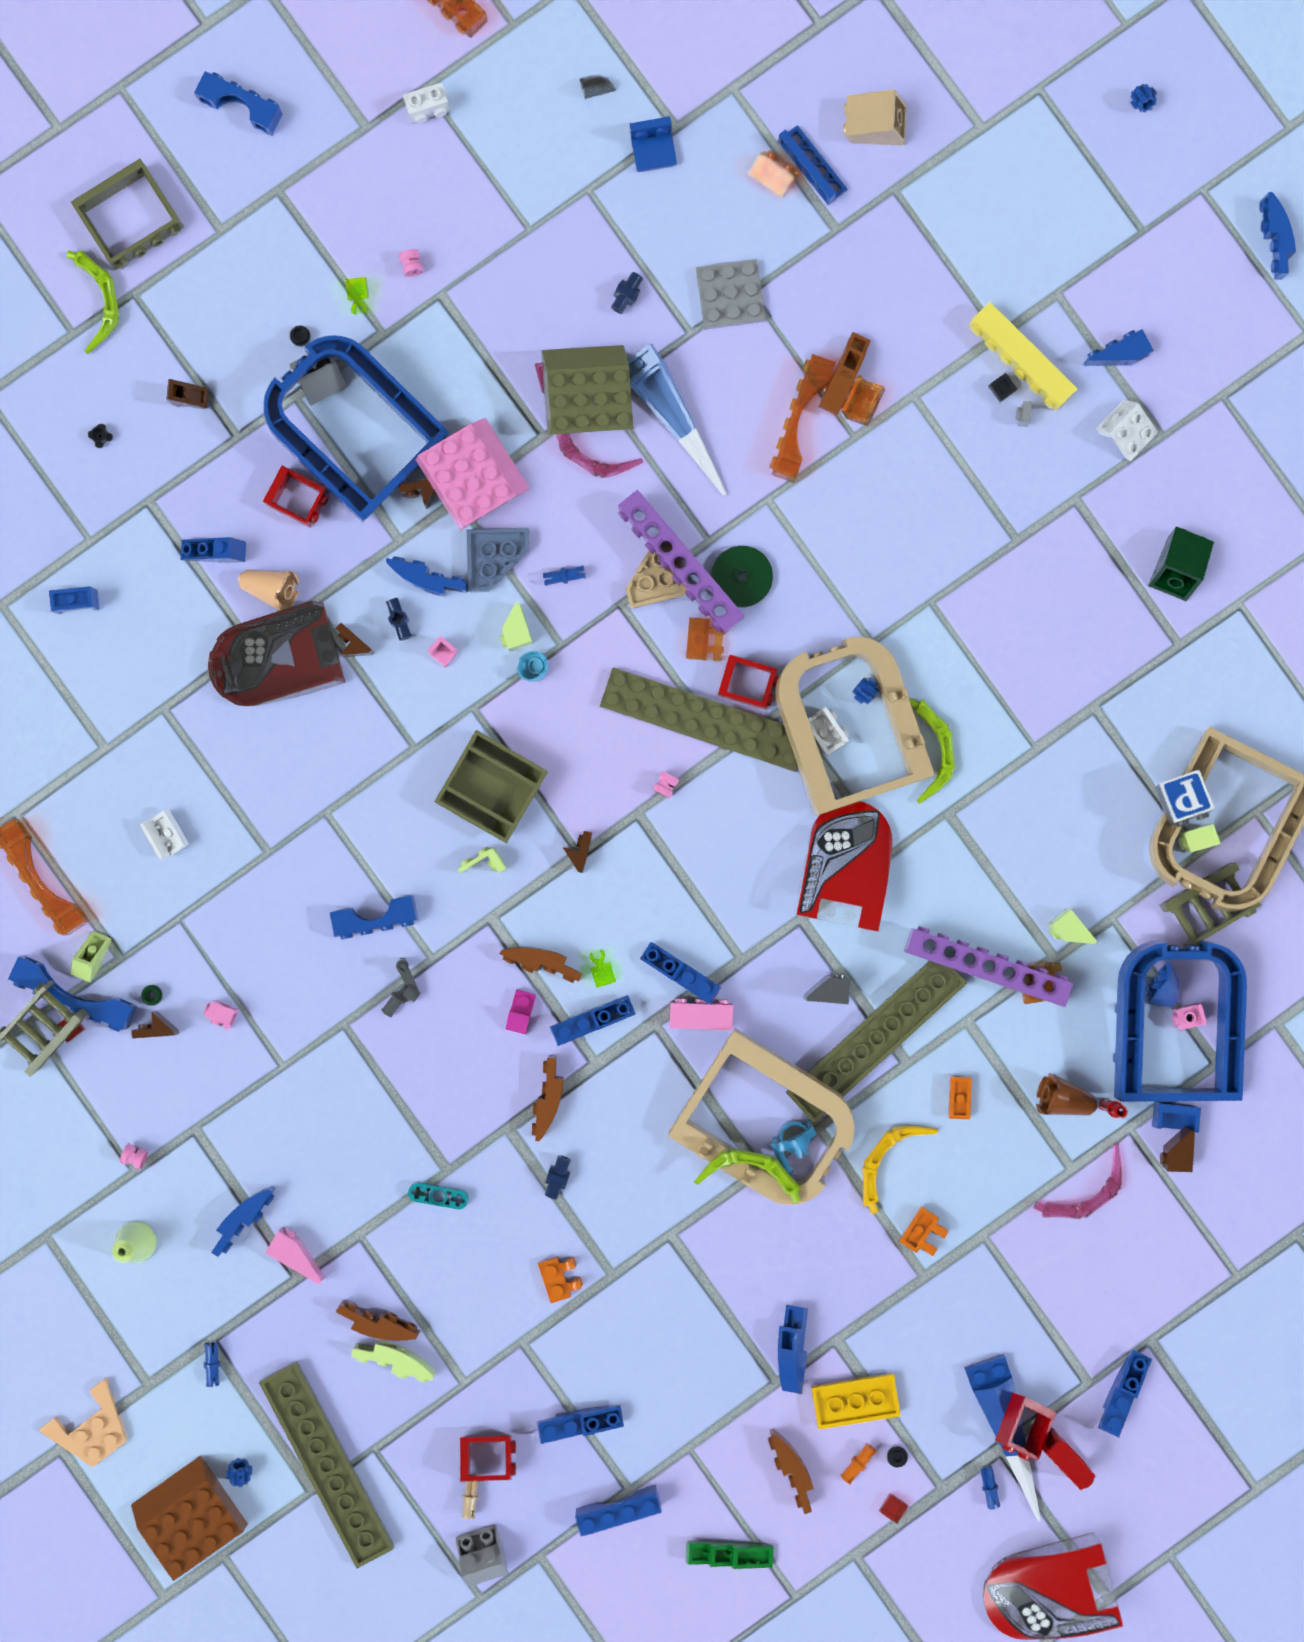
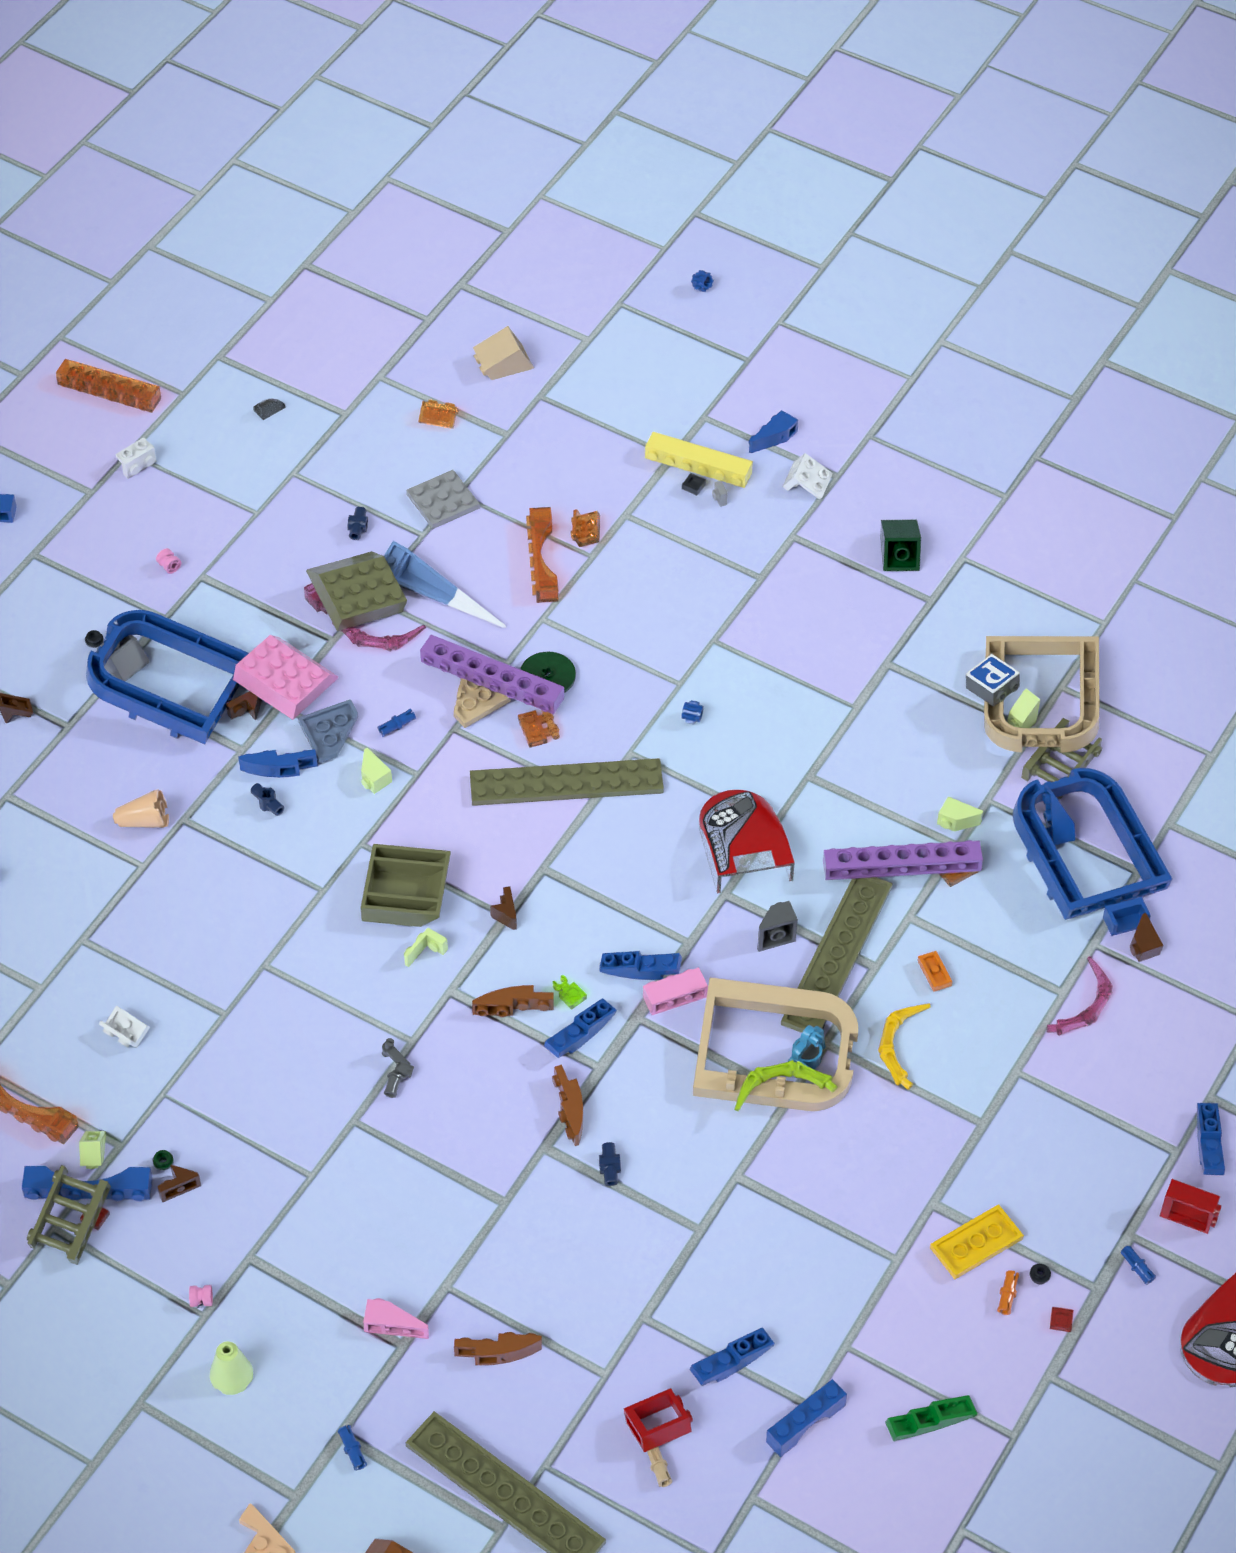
camera: 20 degrees left, 35 degrees down
blue slope [181,537,246,563] -> none
bright pink brick [203,1000,239,1030] -> none
clear smoke windscreen [208,600,346,707] -> none
blue slope [211,1186,276,1257] -> none
blue gear [226,1458,253,1487] -> none
red window [262,465,329,528] -> none
blue arch [329,895,419,940] -> none
reddish brown slope [335,623,374,657] -> none
clear neon green plate [345,277,369,315] -> none
yellowish green slope [351,1339,435,1382] -> none
teal beam [408,1182,469,1210] -> none
bright pink panel [427,636,459,667] -> none
light grey slope [456,1525,509,1587] -> none
dark pink slope [506,989,537,1035] -> none
medium azure hair [516,651,549,682] -> none
orange plate [538,1256,583,1304] -> none
blue bracket [630,116,677,172] -> none
bright pink wheel [652,771,679,798] -> none
red window [717,655,779,710] -> none
dark orange slope [768,1429,814,1514] -> none
tan door [775,637,935,816] -> none
blue fence [778,125,848,205] -> none
blue slope [778,1305,808,1394] -> none
white bracket [808,707,849,756] -> none
dark orange slope [818,332,871,416] -> none
orange plate [899,1206,948,1256] -> none
lime animal [909,698,956,804] -> none
blue plate [964,1354,1041,1522] -> none
red window [995,1393,1057,1461] -> none
dark orange cone [1036,1073,1098,1116] -> none
red pin [1099,1098,1128,1119] -> none
bright pink brick [1171,1003,1207,1030] -> none
blue slope [1259,192,1296,280] -> none

